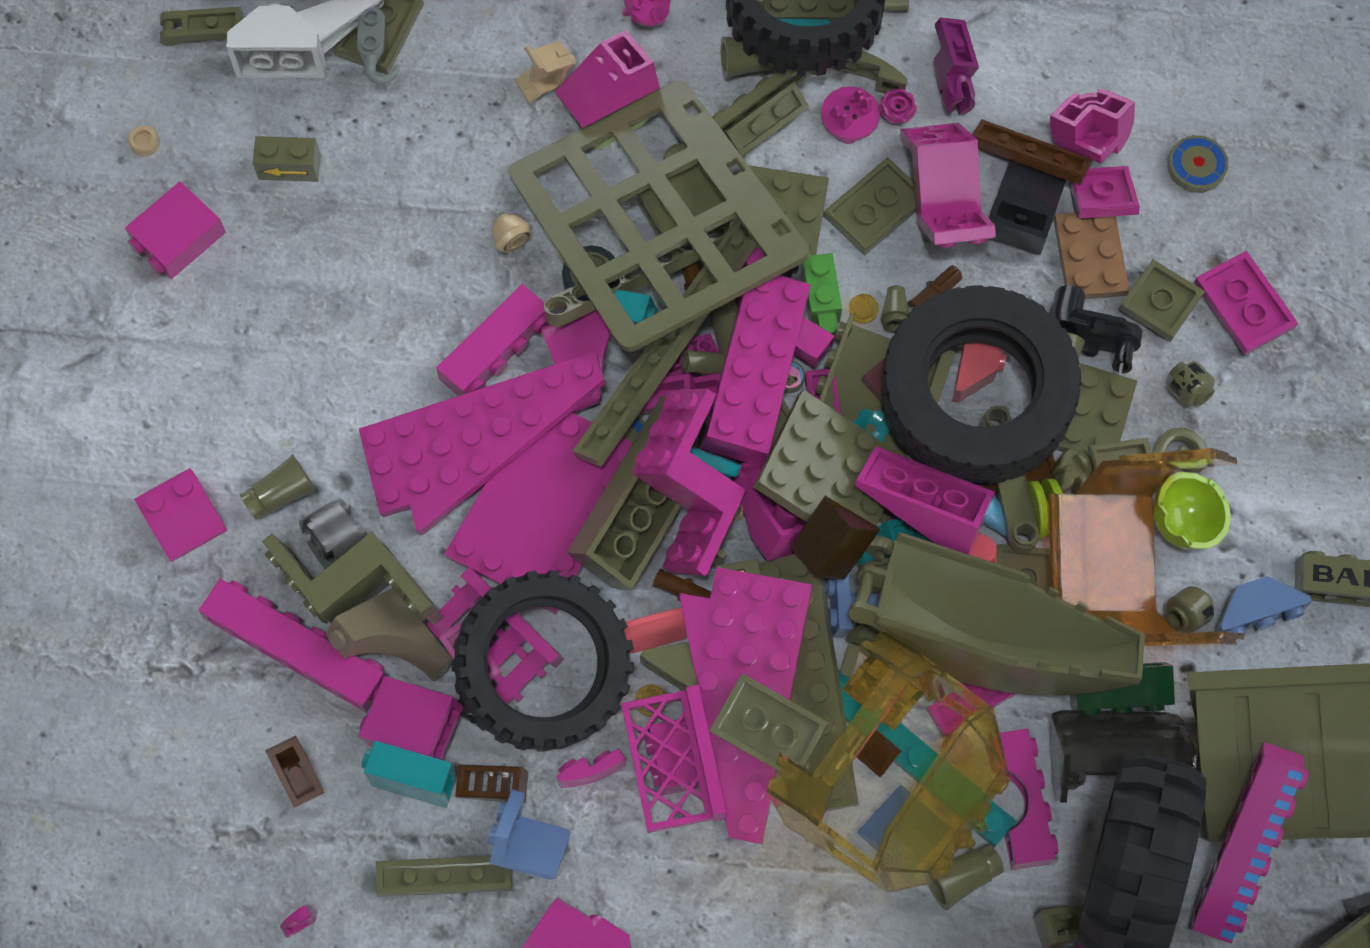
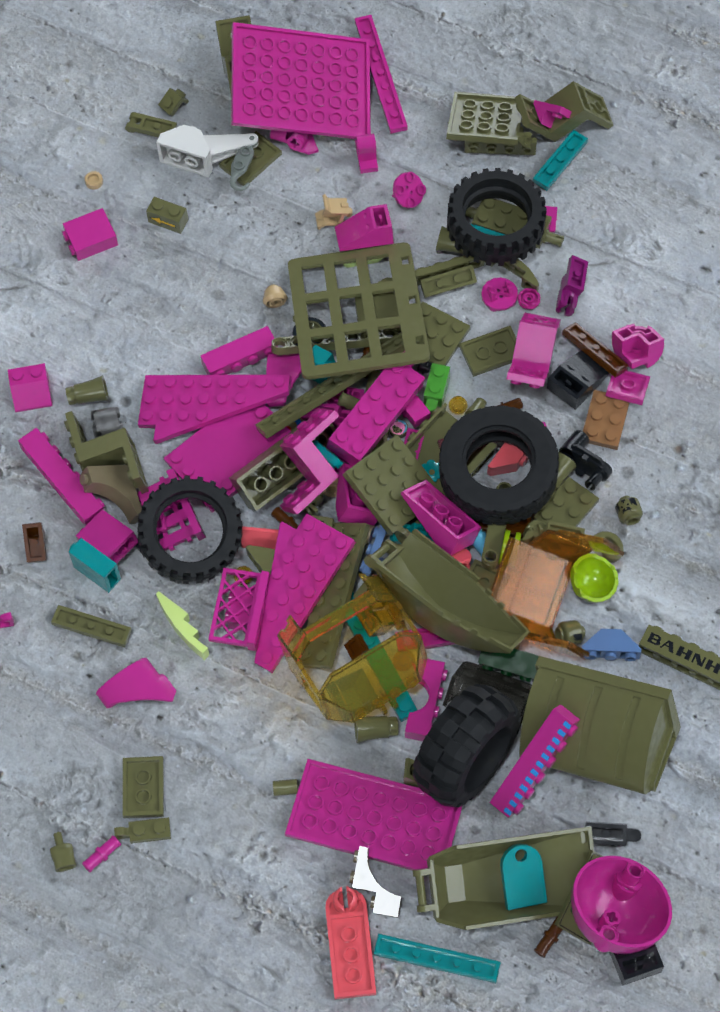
camera: 25 degrees right, 5 degrees down
reddish brown slope [455,764,528,803] -> none
medium blue bracket [487,790,570,880] -> none
dark pink slope [556,748,626,788] -> none
olive plate [709,673,830,782] -> none
dark brown slope [790,495,880,580] -> none
olive plate [1119,259,1205,341] -> none
tile [1168,135,1228,193] -> none
dark pink plate [1194,251,1298,355] -> none
none -> yellowish green slope [156,591,209,661]

